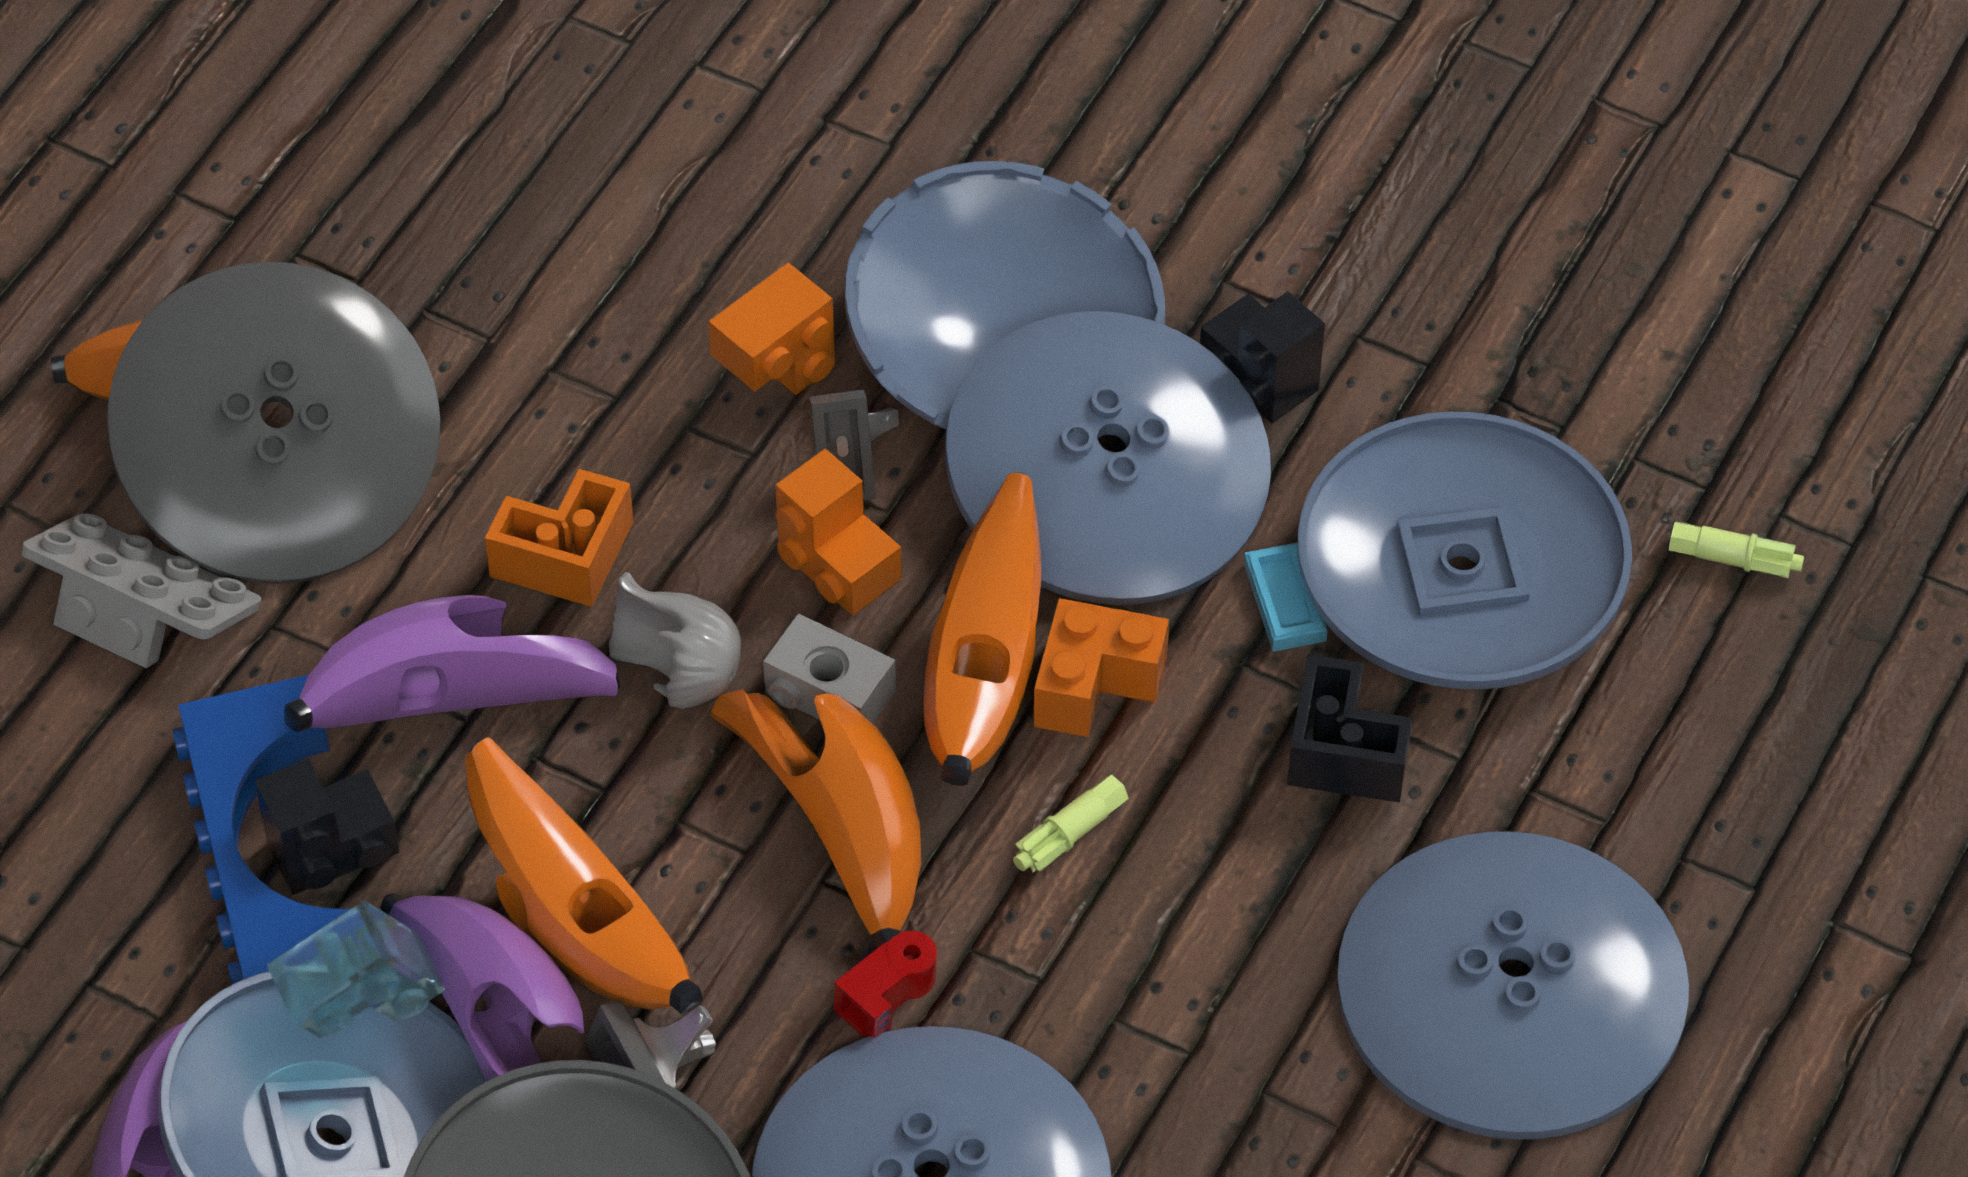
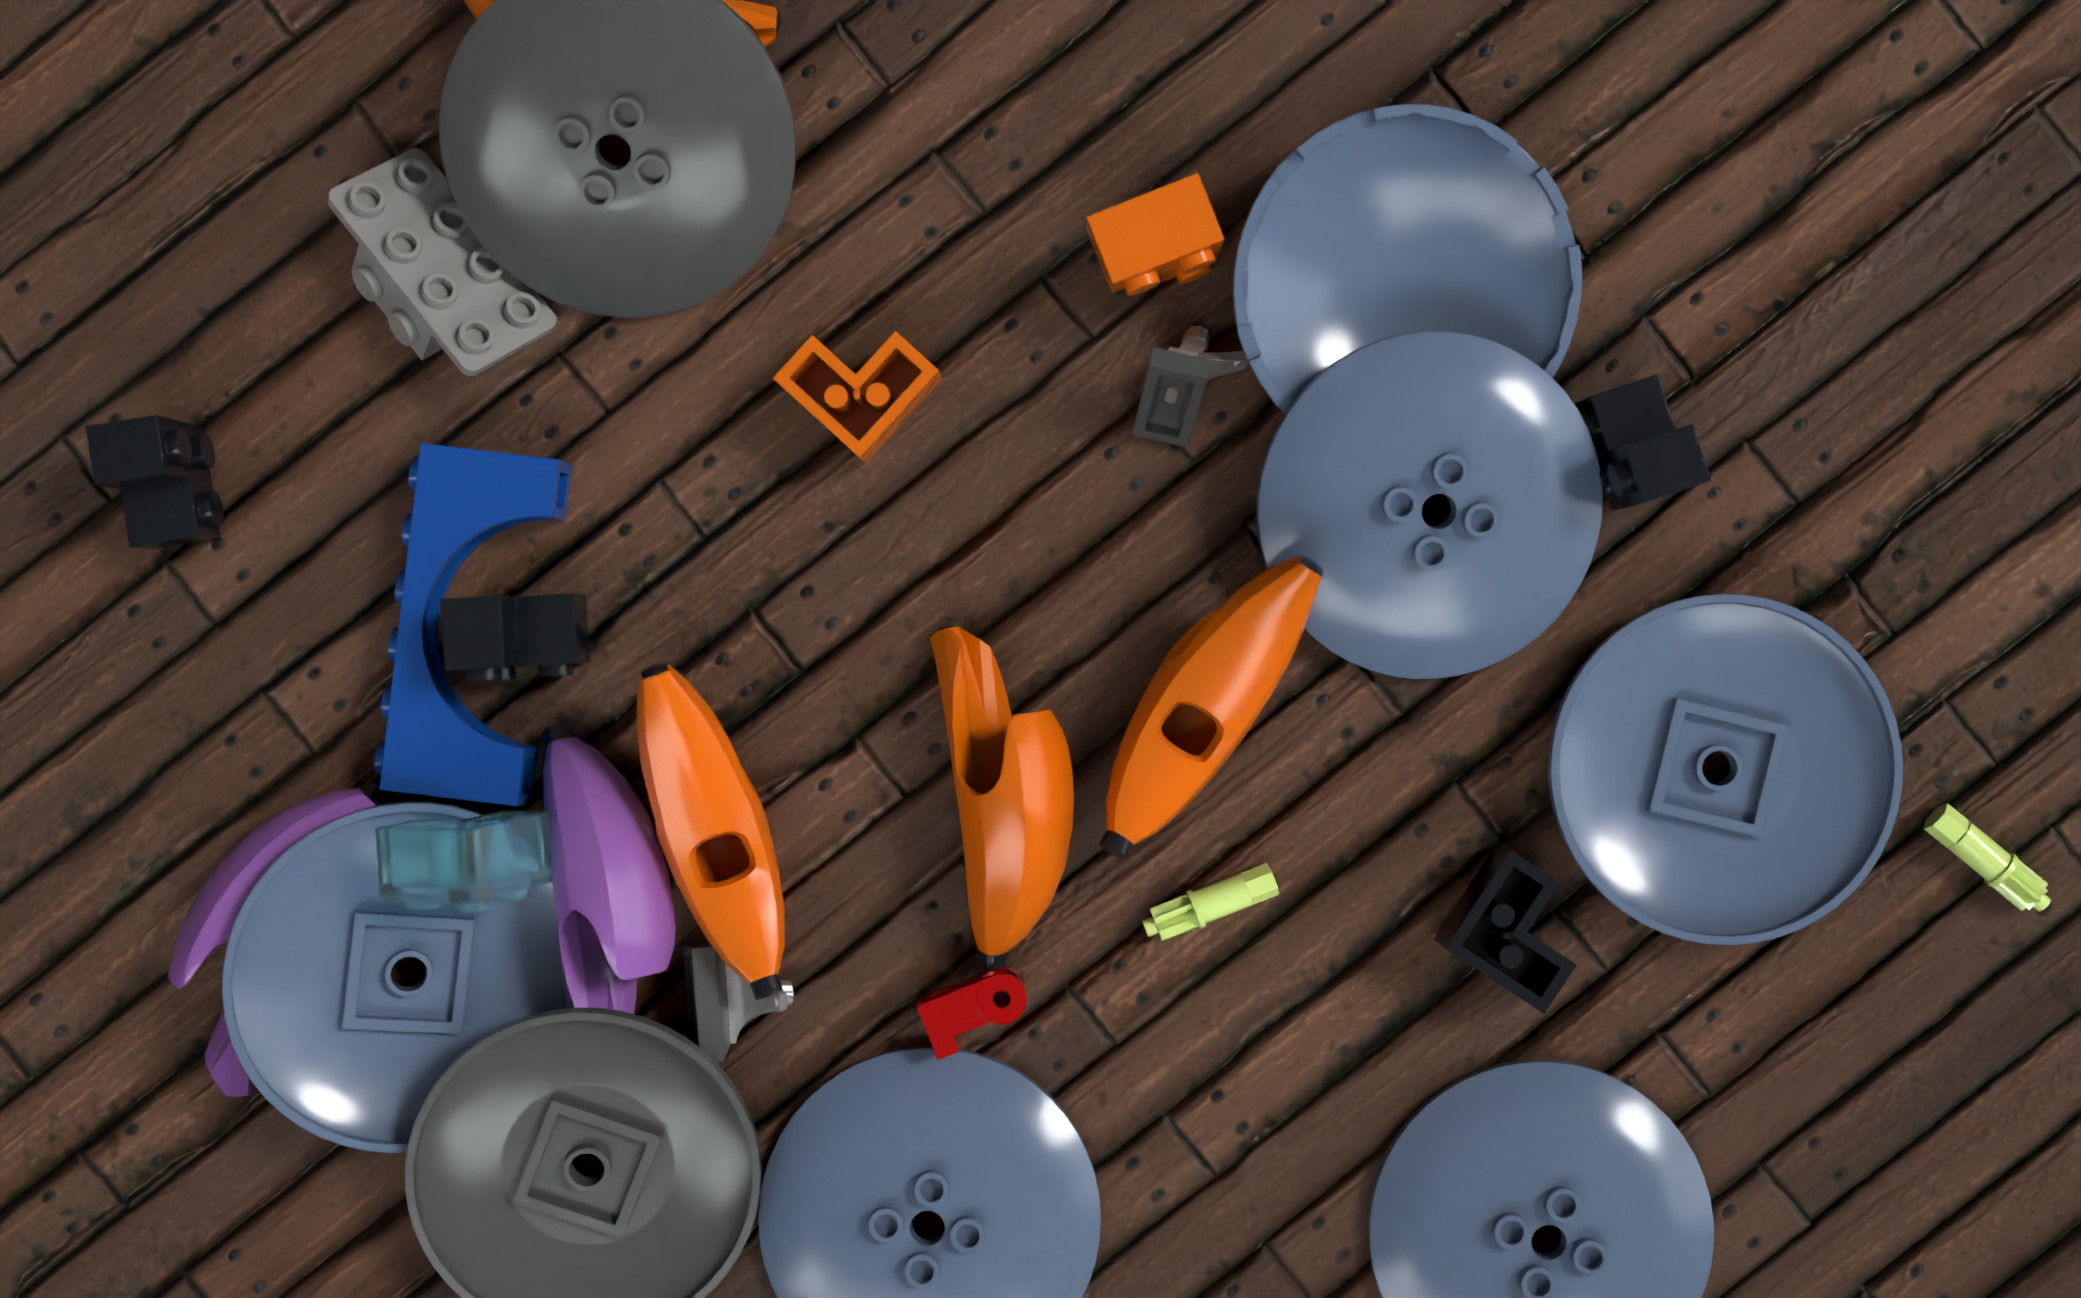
camera: 20 degrees right, 35 degrees up
medium lavender piece [284,595,620,733] -> none
light grey piece [609,572,741,709] -> none
light grey brick [763,613,896,724] -> none
orange brick [775,448,902,616] -> none
orange brick [1034,598,1169,737] -> none
medium azure tile [1243,542,1328,652] -> none

